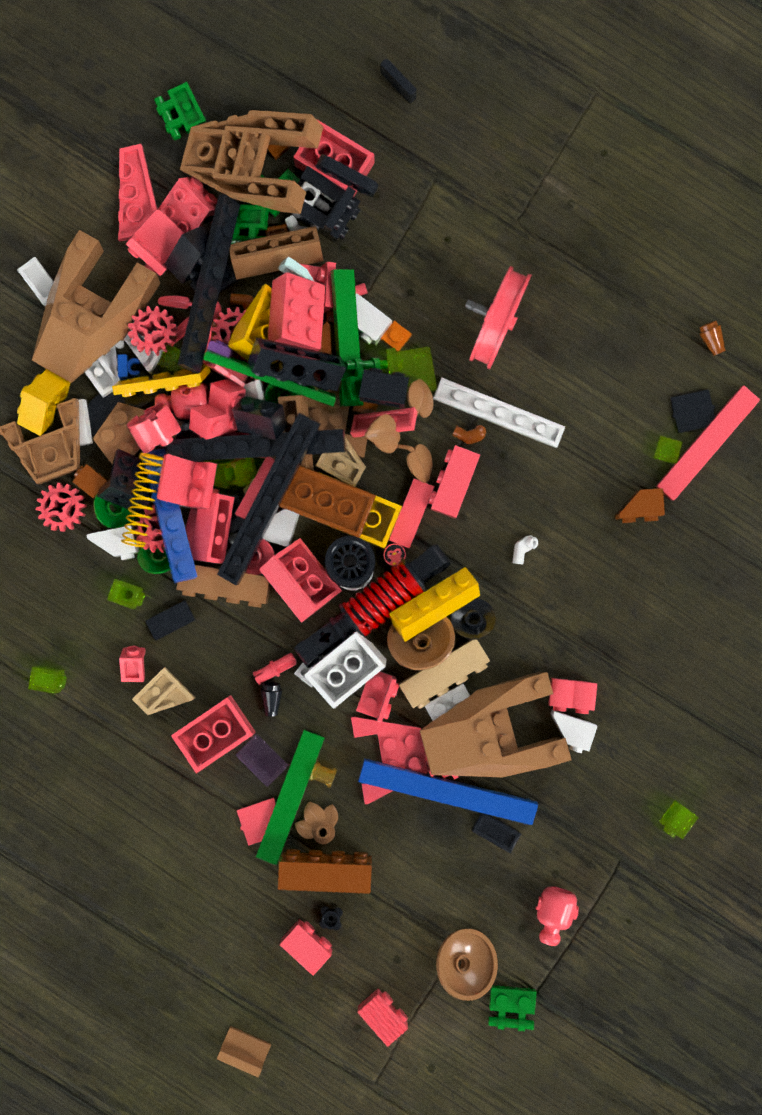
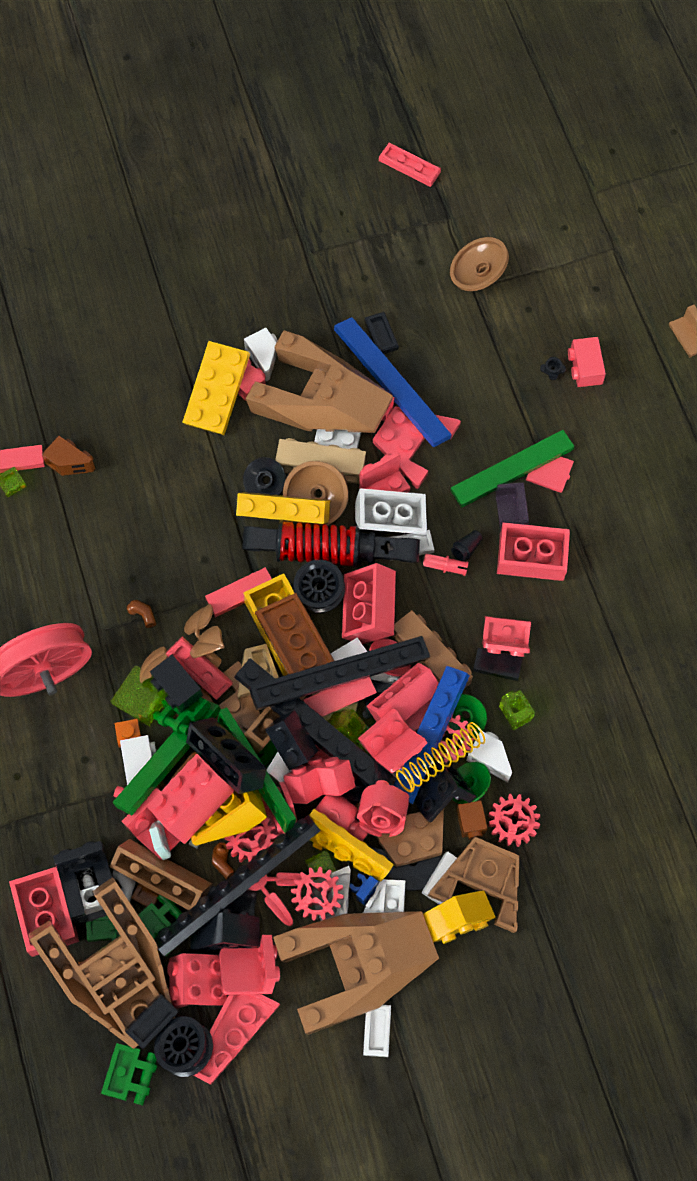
camera: 145 degrees left, 20 degrees down
clear neon green brick [28,665,66,694] -> none
coral bracket [119,646,146,682] -> none
tan wing [132,667,196,715] -> none
medium lavender tile [207,340,235,357] -> none
dark orange brick [278,849,372,893] -> none
medium nougat plate [295,802,338,844] -> none
clear yellow bush [309,762,337,788] -> none
black beam [315,154,379,197] -> none
coral brick [357,989,408,1047] -> none
tile [384,544,406,566] -> none
coral brick [428,445,480,519] -> none
white tile [433,377,565,448] -> none
green plate [488,985,537,1032] -> none
white arm [512,535,538,565] -> none
coral piece [535,886,579,946] -> none
clear neon green brick [659,800,699,839] -> none
none -> black tile [125,993,179,1049]
none -> black wheel [154,1016,213,1077]
none -> yellow plate [182,341,250,435]
none -> coral tile [379,143,441,187]
none -> coral bracket [482,616,531,657]

